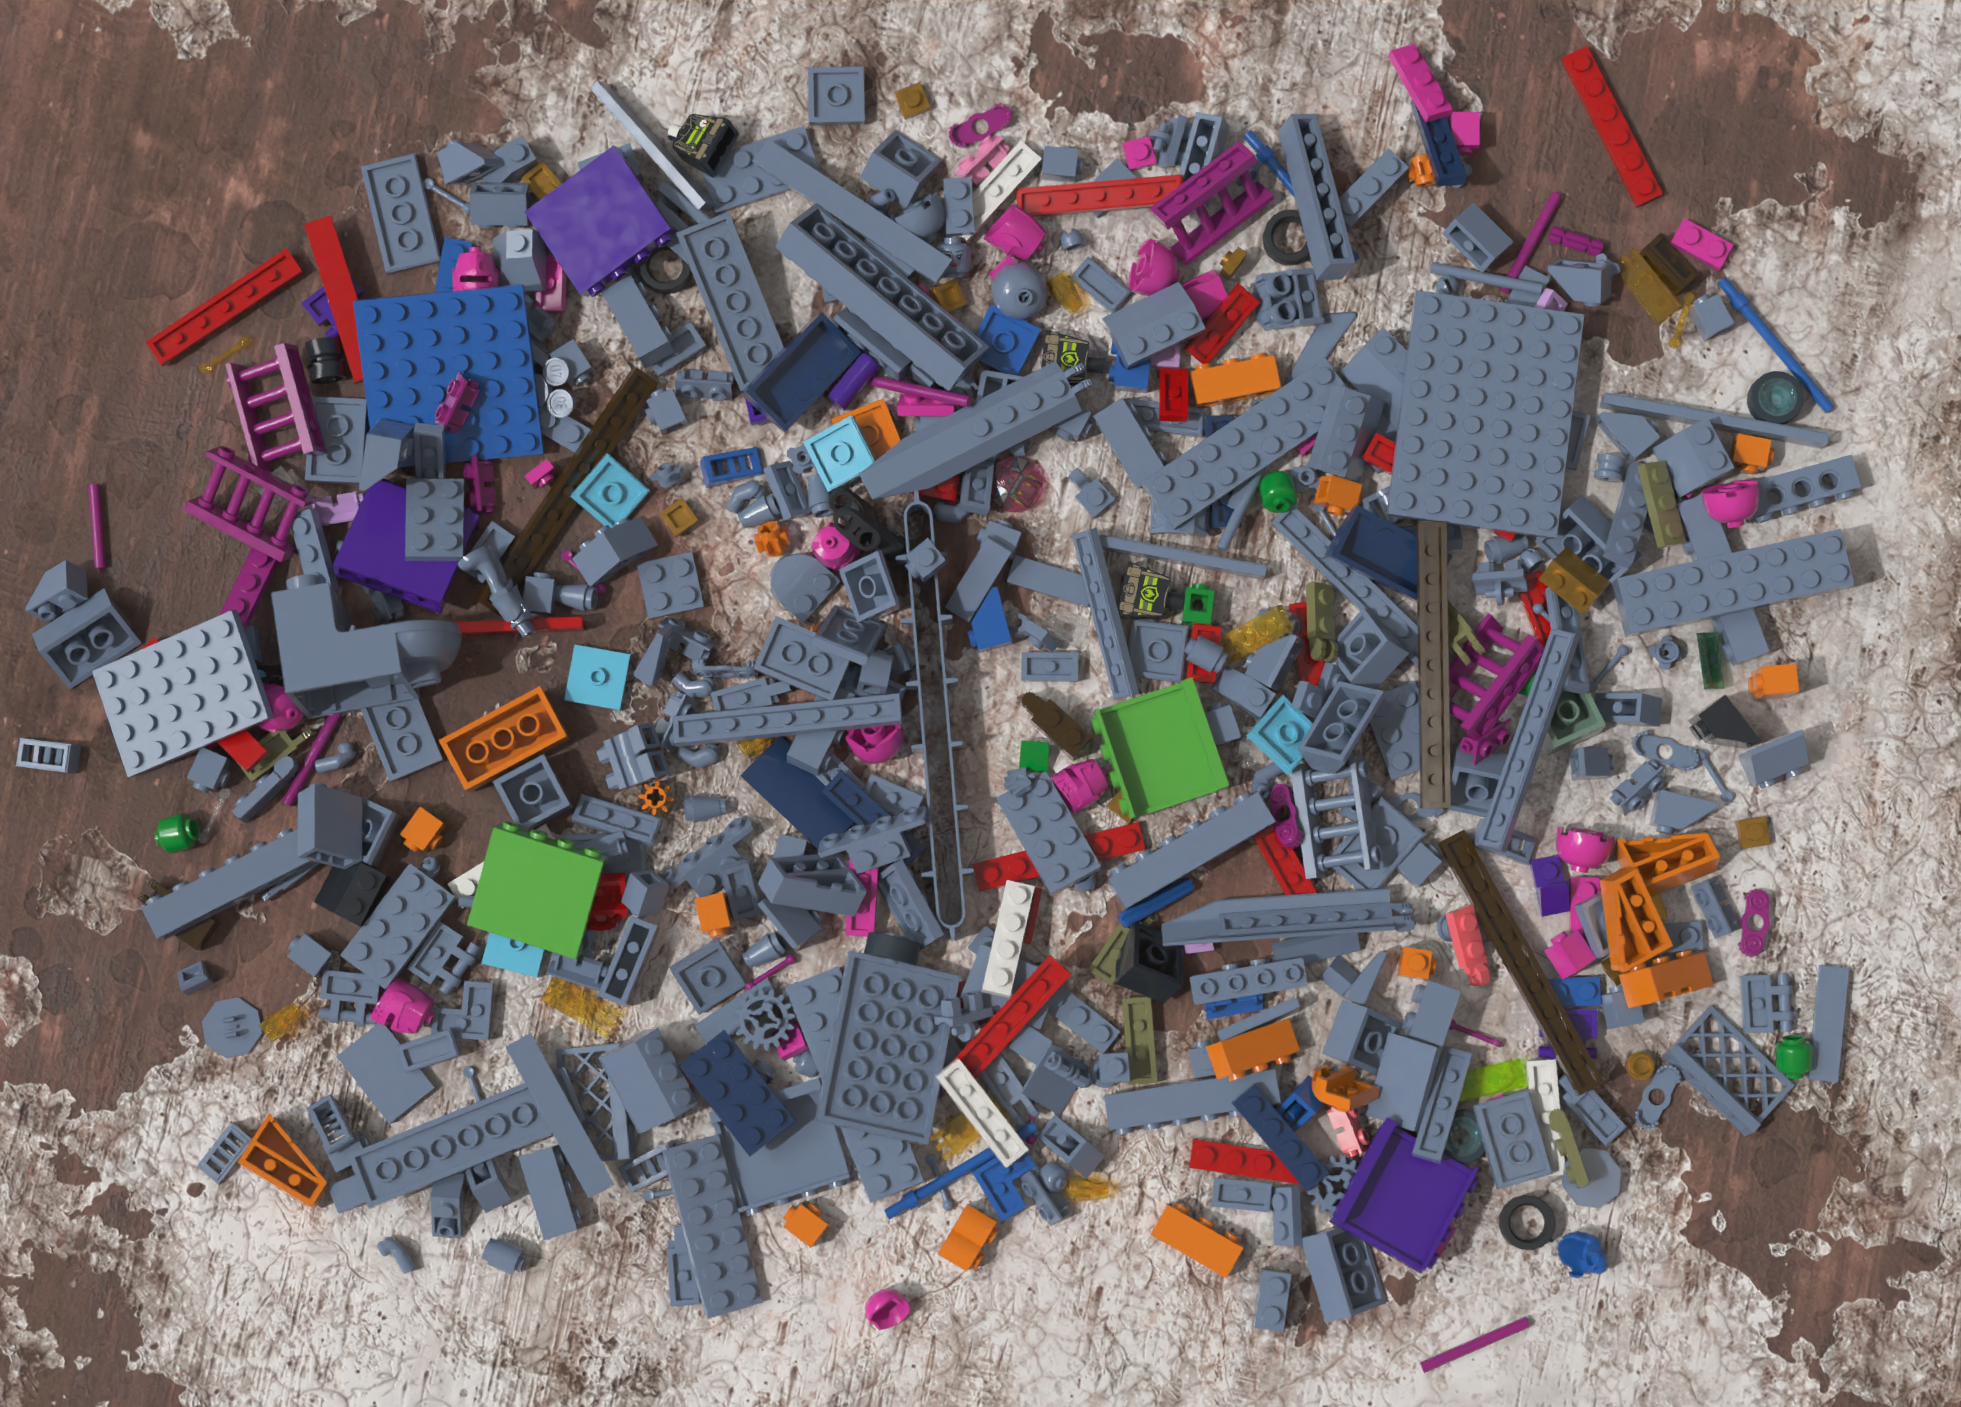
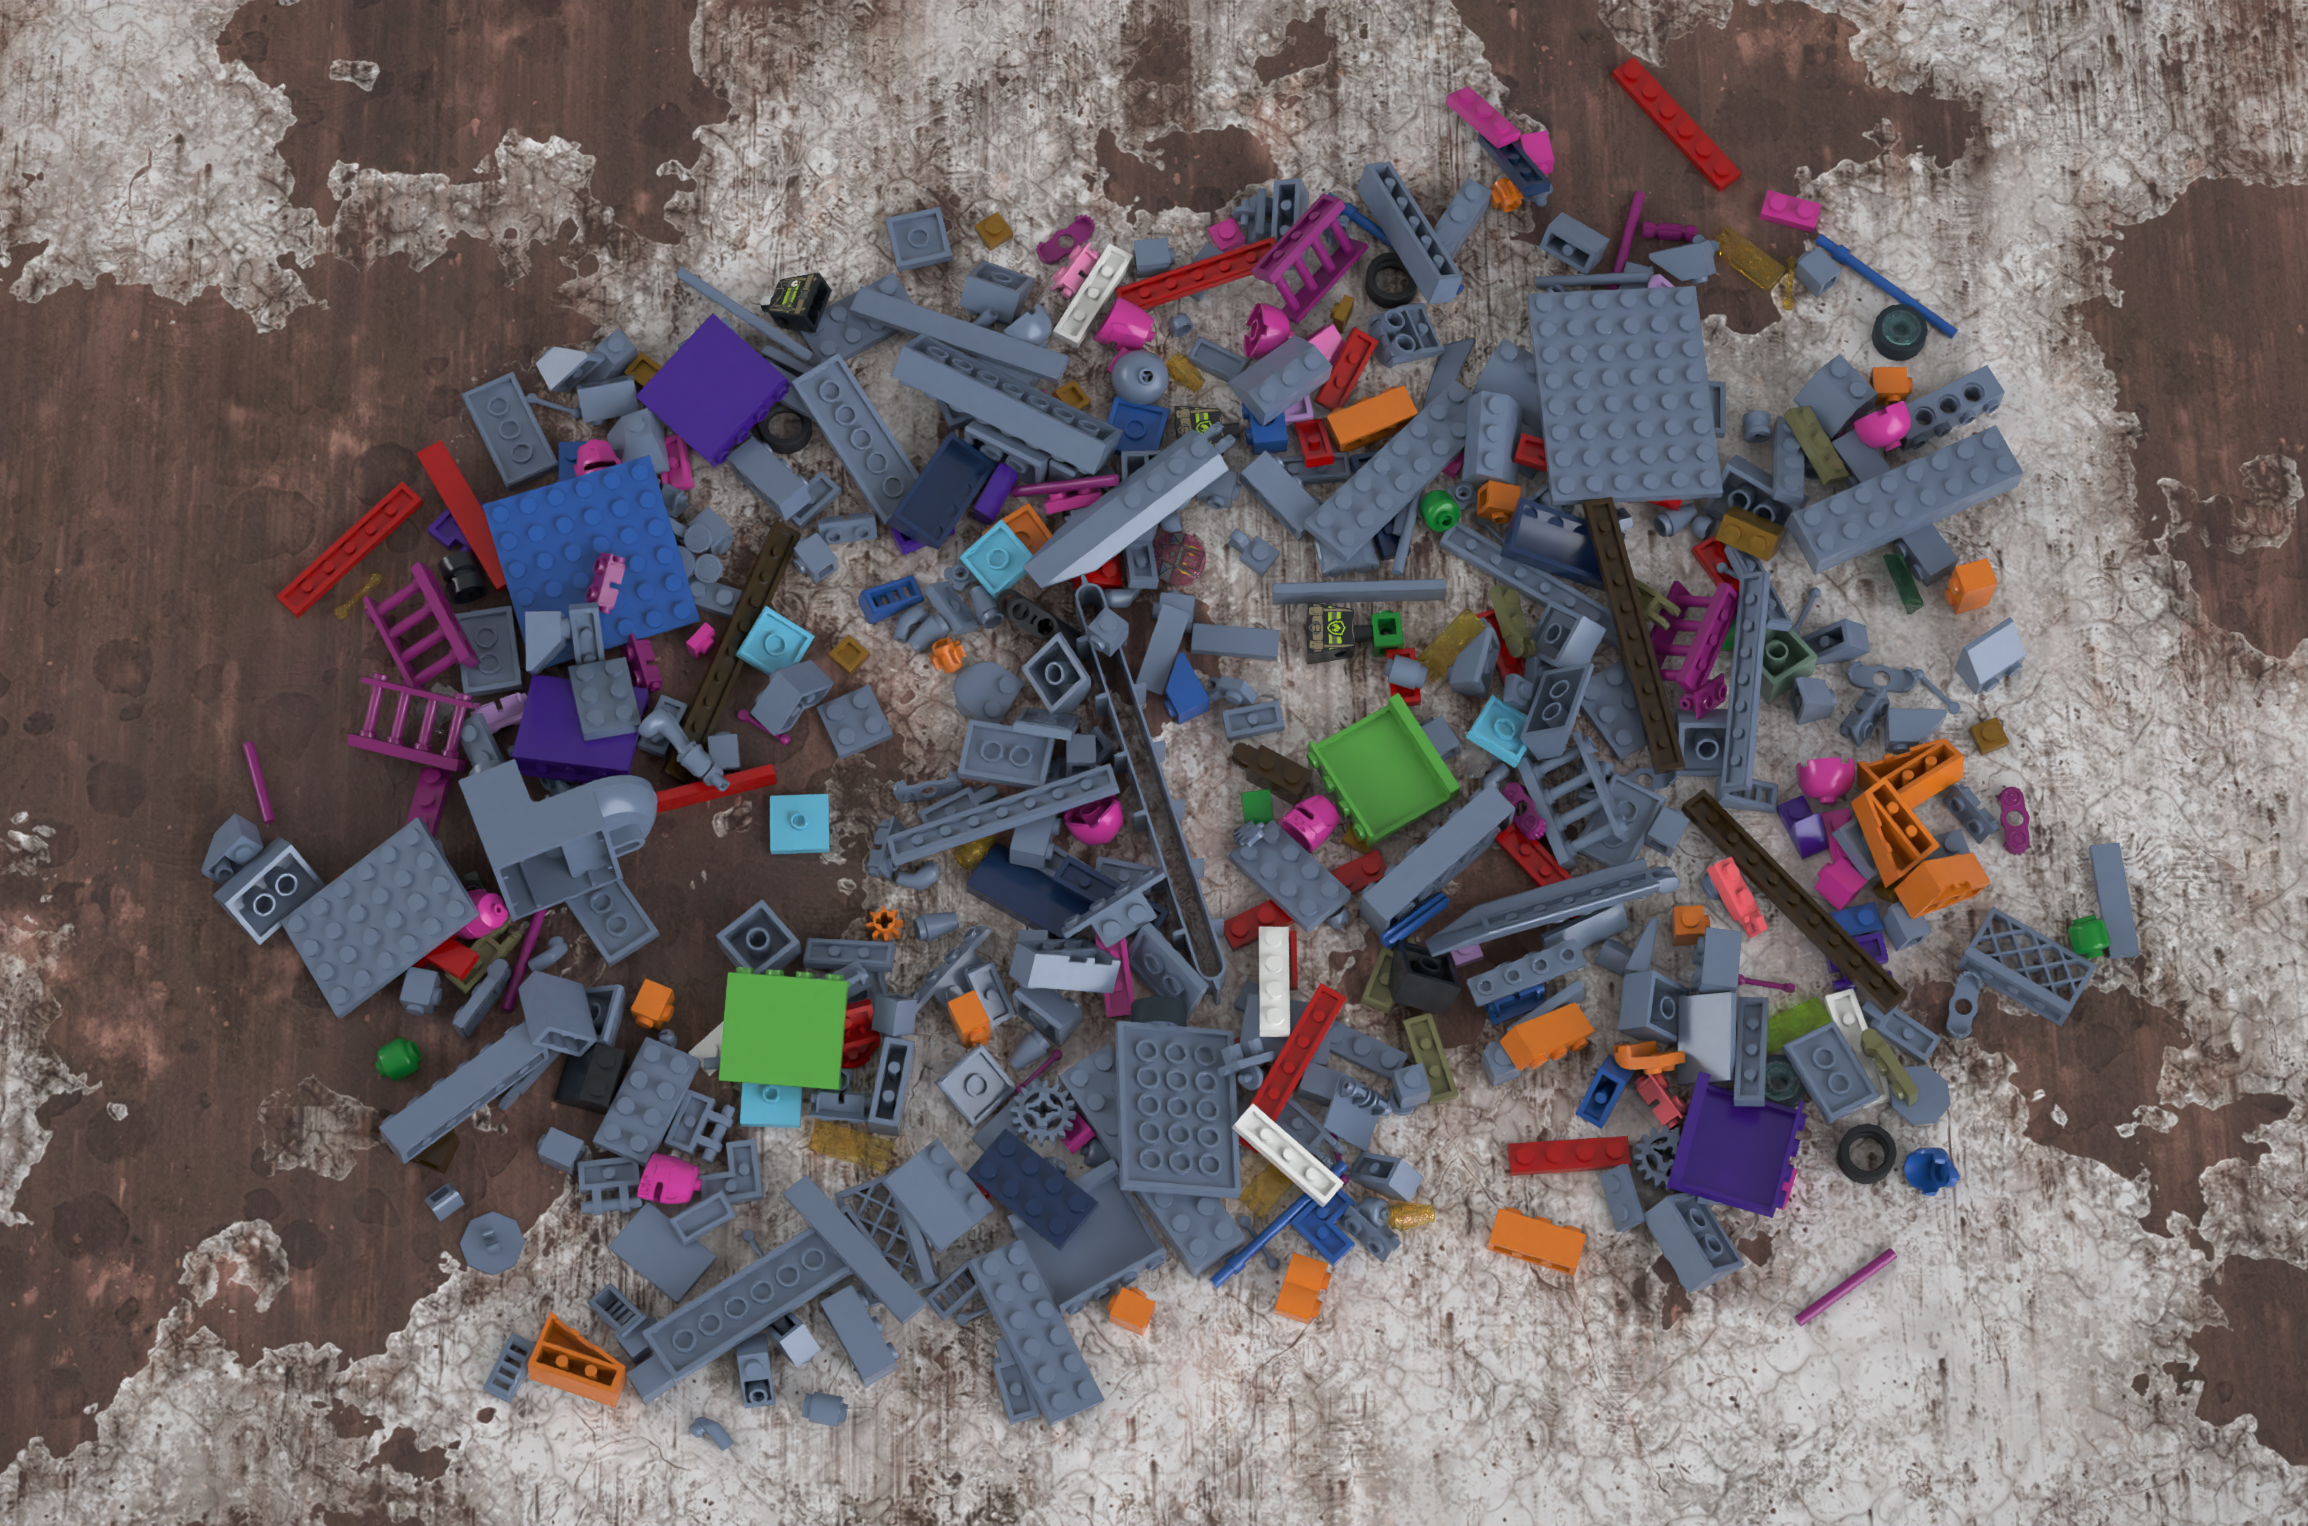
camera: 15 degrees left, 15 degrees down
sand blue slope [16,738,81,774] -> none
clear hinge [199,788,231,843] -> none
clear yellow cone [259,1002,303,1043] -> none
orange brick [439,686,570,793] -> none
sand blue cone [554,584,598,612] -> none
sand blue hips [597,723,670,790] -> none
sand blue slope [634,623,674,687] -> none
sand blue plate [650,462,683,487] -> none
sand blue hinge [655,617,717,663] -> none
sand blue arm [672,671,715,699] -> none
dark pink helmet [811,522,861,571] -> none
dark pink hair [864,1289,911,1330] -> none
sand blue head [935,237,971,278] -> none
sand blue plate [943,177,975,236] -> none
sand blue tile [1072,528,1139,700] -> none
sand blue brick [1104,1069,1281,1135] -> none
sand blue tile [1128,619,1189,683] -> none
sand blue slope [1211,666,1276,721] -> none
sand blue plate [1211,1177,1272,1212] -> none
dark blue plate [1231,1084,1329,1192] -> none
sand blue brick [1252,1268,1291,1332] -> none
sand blue hips [1472,560,1528,606] -> none
sand blue slope [1594,412,1660,463] -> none
sand blue tile [1599,393,1829,449] -> none
pearl gold plate [1626,1052,1655,1080] -> none
dark brown hinge [1638,232,1700,296] -> none
sand blue plate [1649,636,1683,670] -> none
black slope [1688,695,1760,749] -> none
sand blue plate [1739,974,1794,1034] -> none

